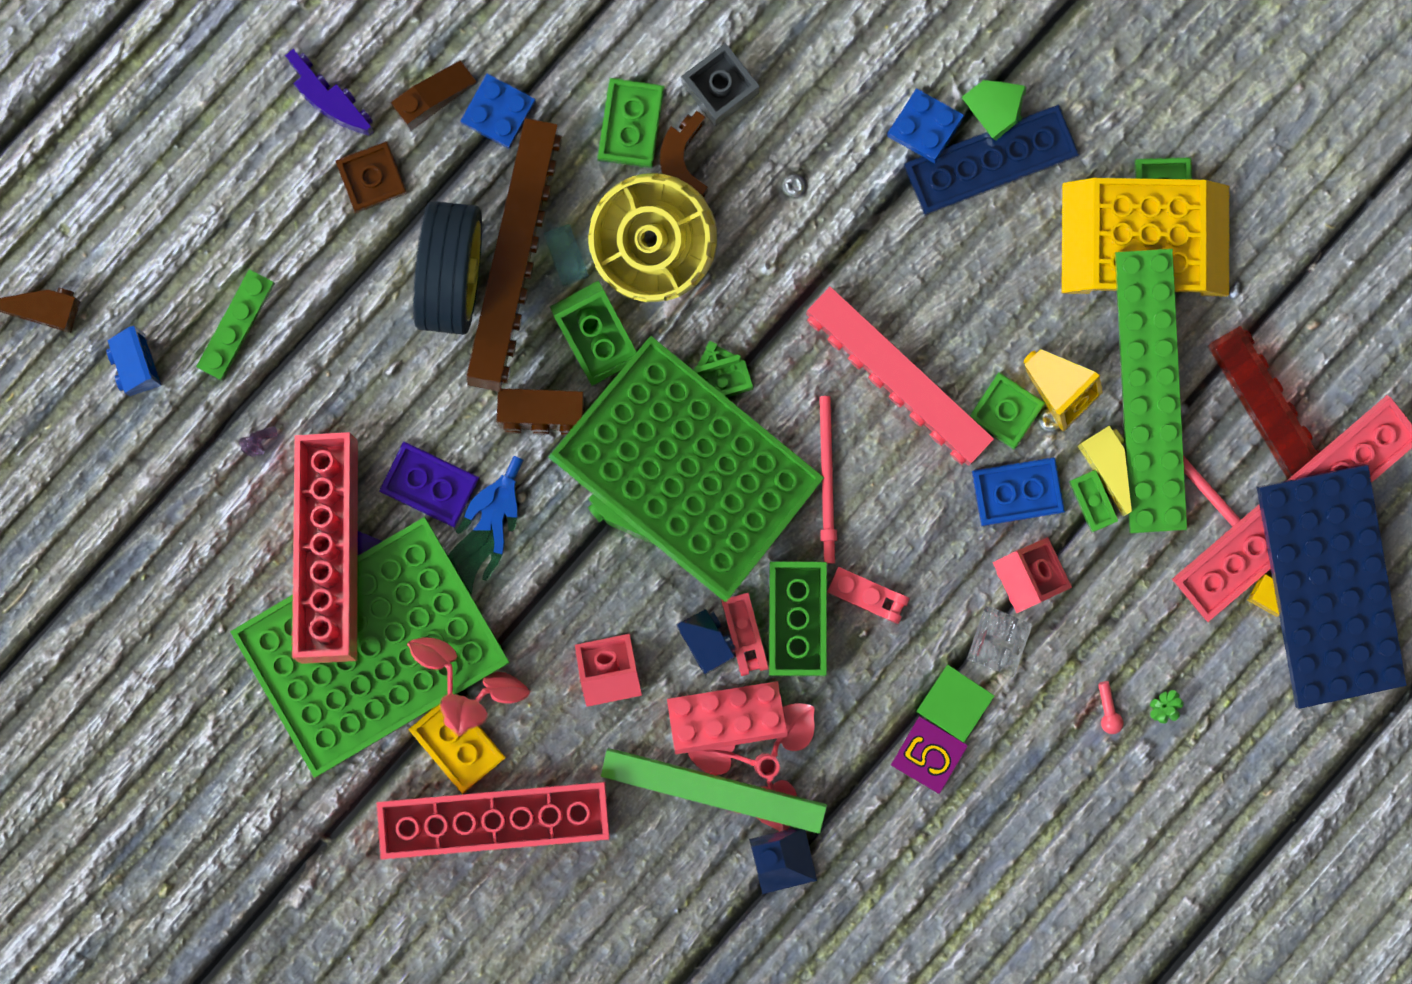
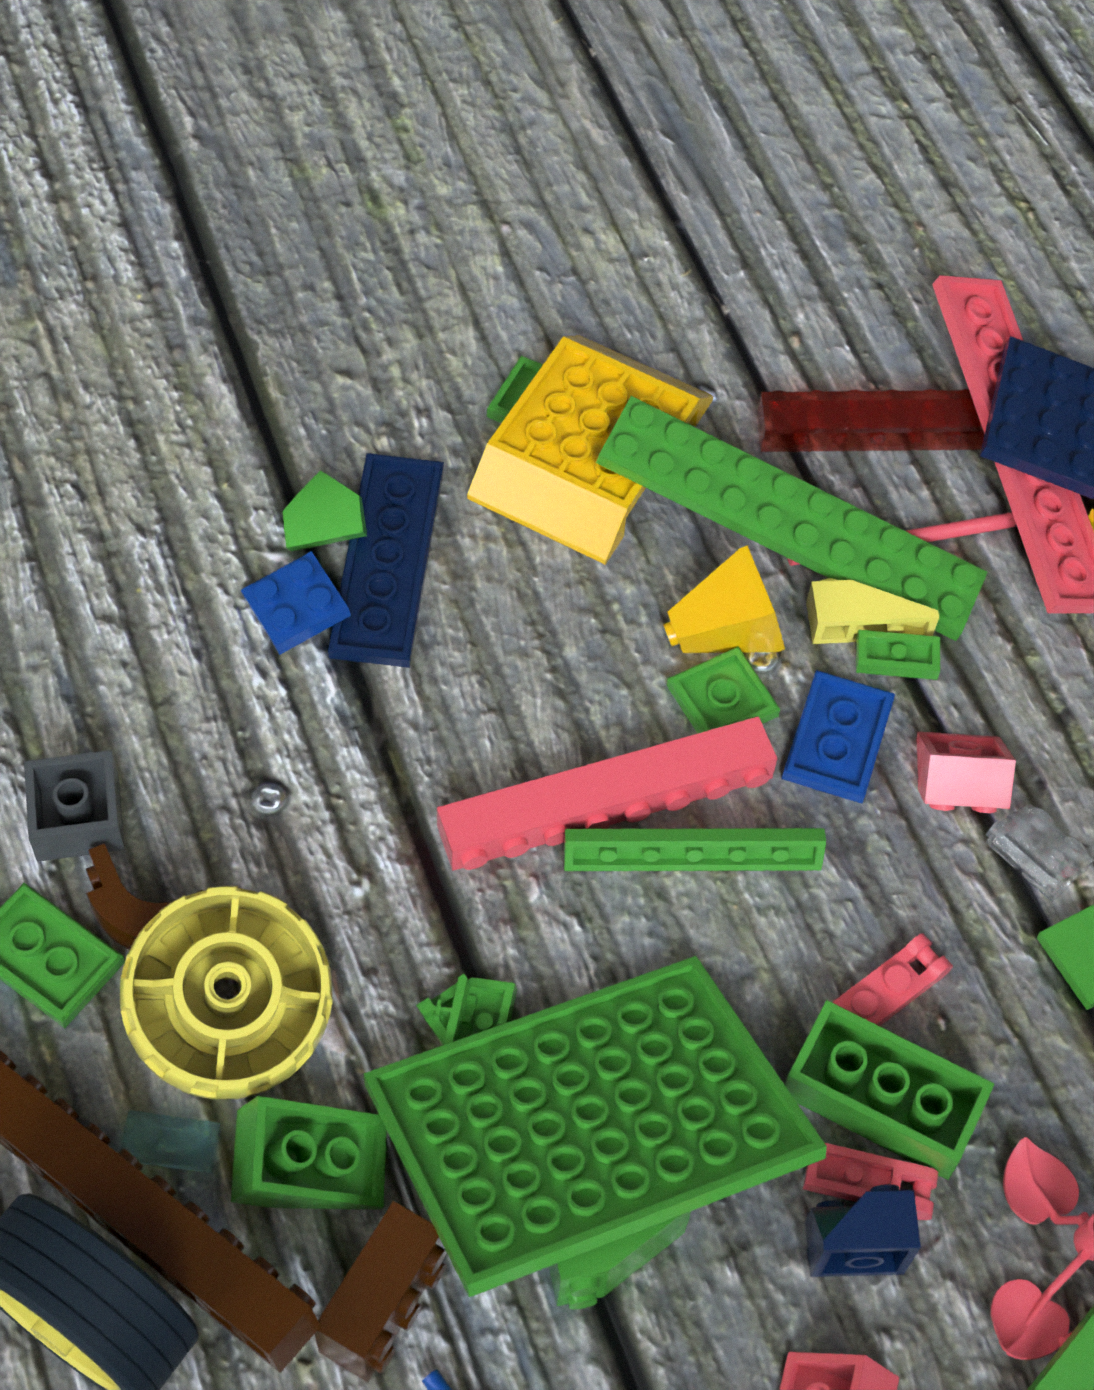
camera: 65 degrees left, 25 degrees down
coral plate [667,681,787,755] -> none
coral bar [819,396,837,564] -> none
none -> bright green plate [564,828,826,871]

